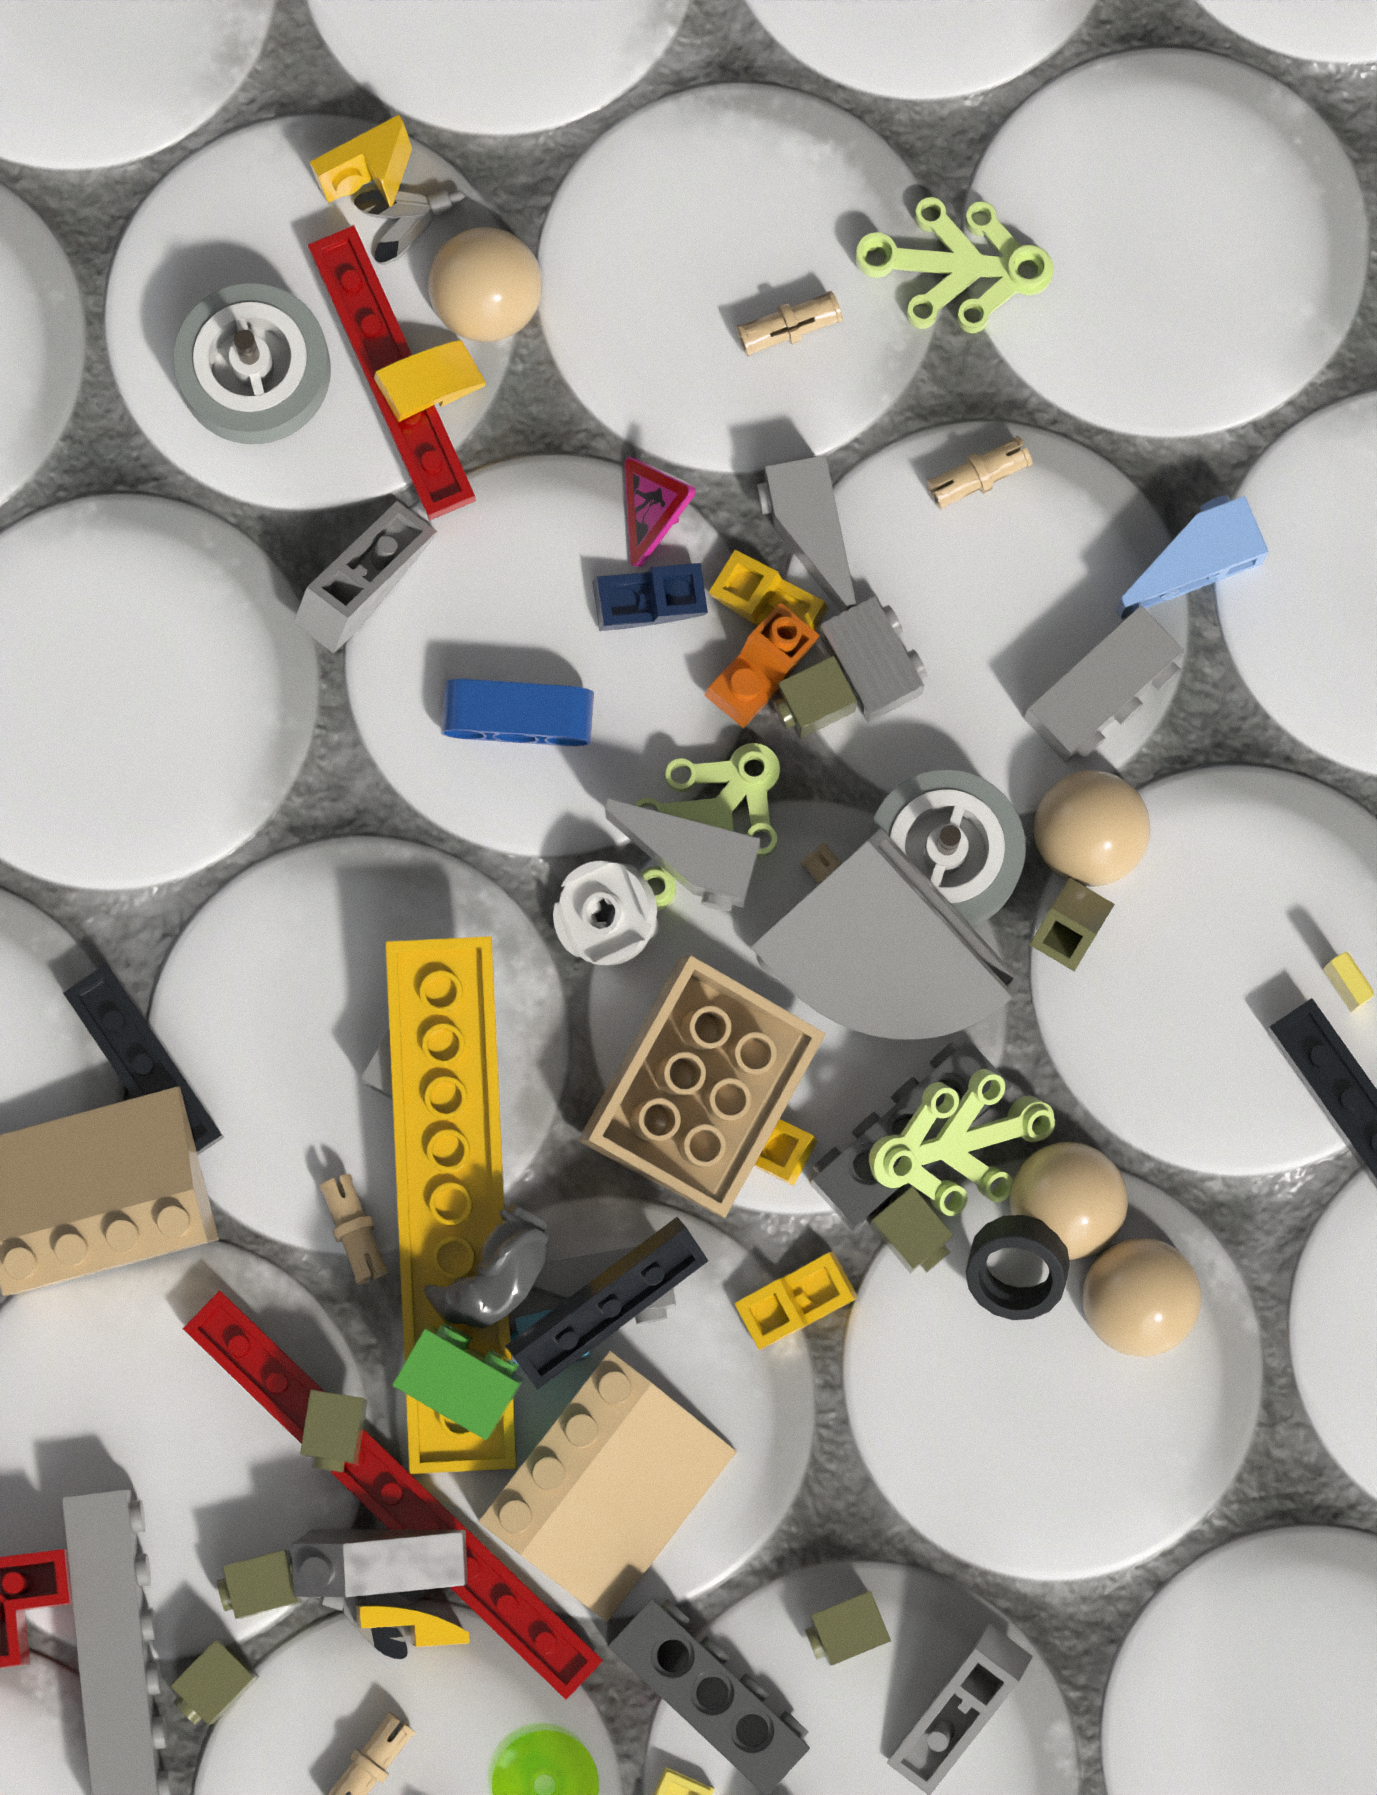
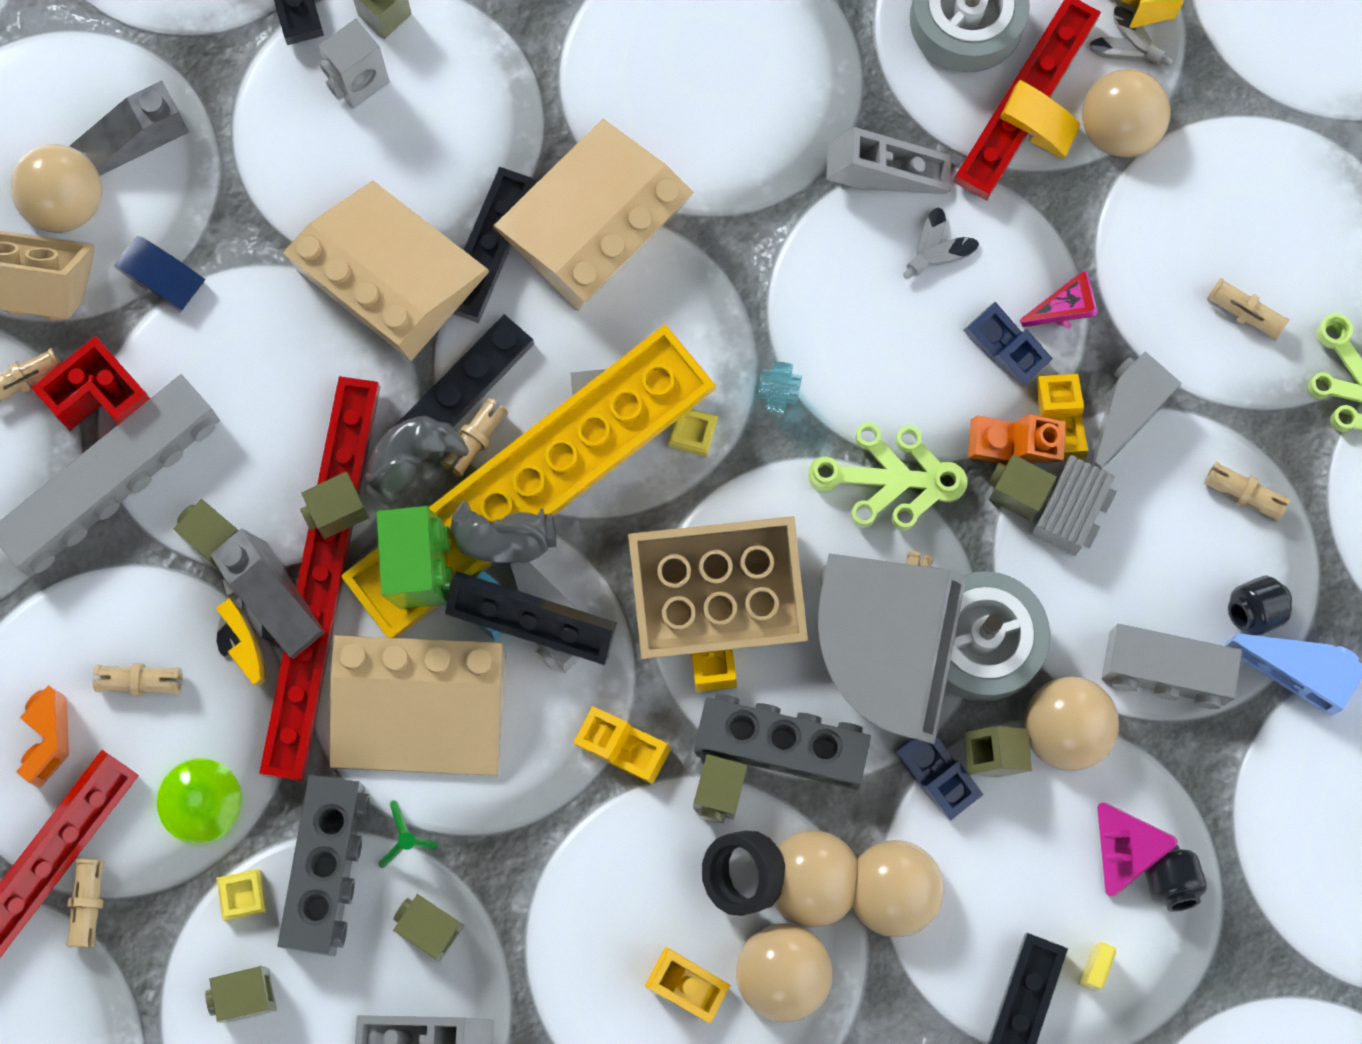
camera: 55 degrees right, 5 degrees down
olive brick [170,1639,259,1725] -> none
blue beam [441,679,594,747] -> none
white plate [553,861,659,966] -> none
light grey slope [605,799,760,911] -> none
yellowish green plant [869,1069,1055,1216] -> none
none -> dark grey animal [365,416,469,507]
none -> green plant [378,800,438,868]
none -> black plate [393,314,534,427]
none -> tan slope [493,118,694,311]
none -> yellow slope [644,947,731,1024]
none -> light yellow tile [668,409,718,457]
none -> clear light blue gear [757,361,802,413]
none -> tan piece [852,840,944,937]
none -> dark blue slope [893,736,984,820]
none -> light grey piece [903,208,979,279]
none -> dark pink piece [1097,802,1178,896]
none -> black head [1145,845,1207,912]
none -> black head [1228,575,1292,636]

